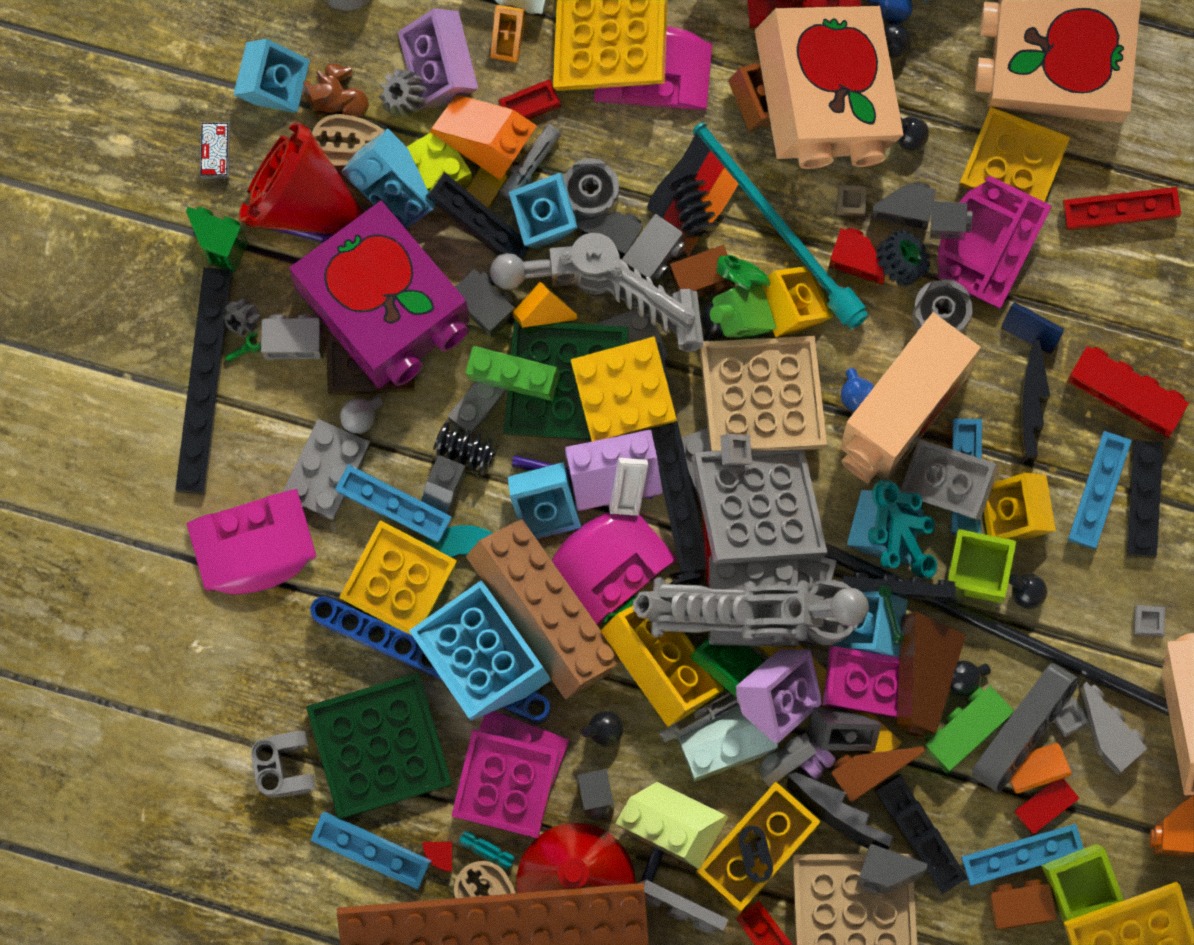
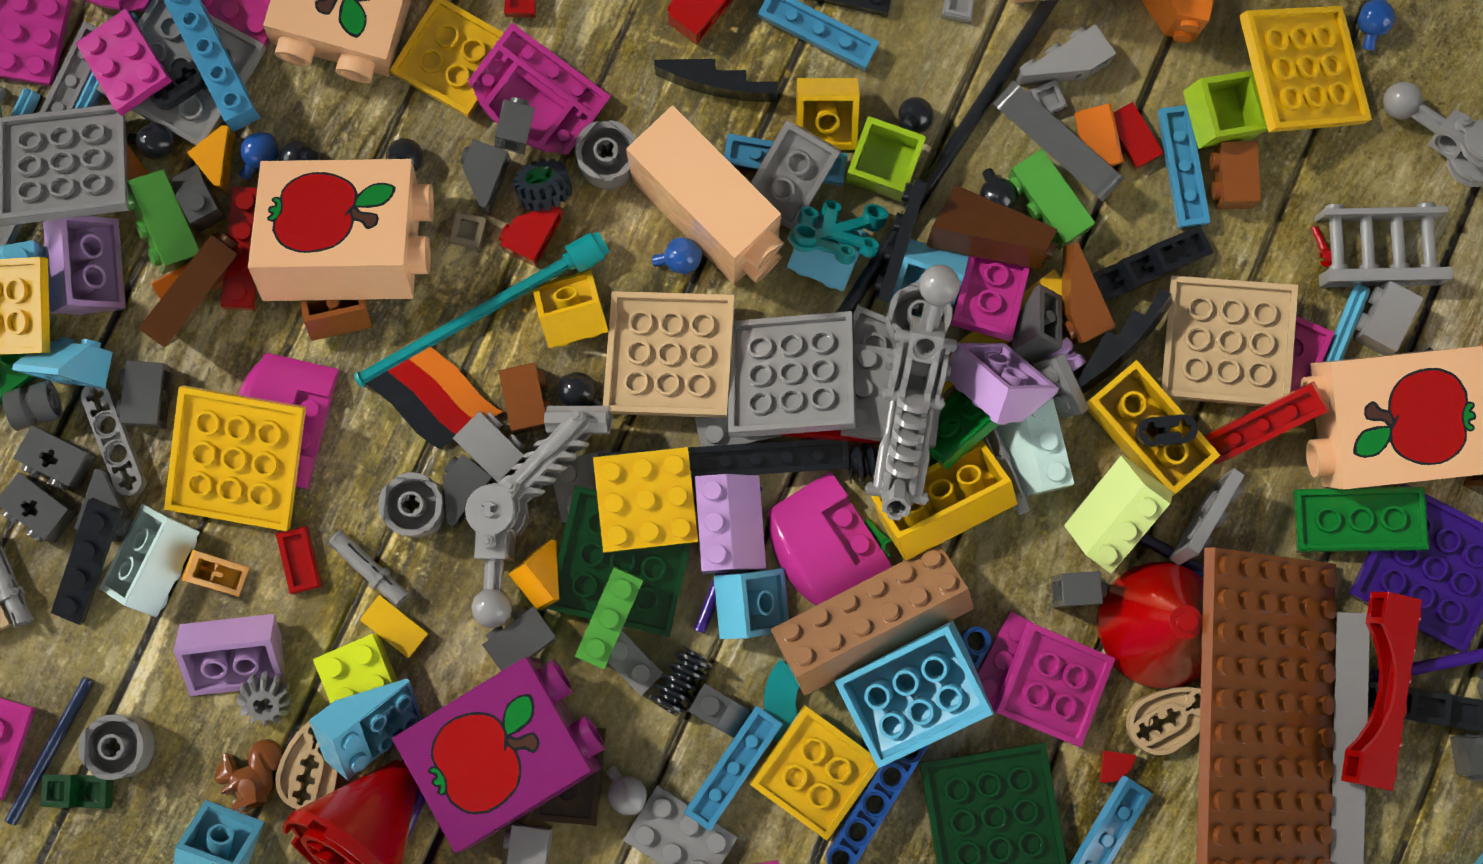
camera: 90 degrees left, 5 degrees up
black plate [426,172,530,259] -> none
orange slope [430,94,537,180] -> none
teal axle [459,831,515,870] -> none
medium azure slope [509,173,578,249] -> none
black piece [582,711,624,747] -> none
white tile [609,458,649,516] -> none
black piece [669,174,719,238] -> none
bright green torso [710,283,777,338] -> none
green plate [716,255,770,290] -> none
light grey plate [720,434,752,466] -> none
dark grey slope [856,844,928,895] -> none
dark green hinge [879,585,904,645] -> none
dark blue slope [1001,302,1064,354] -> none

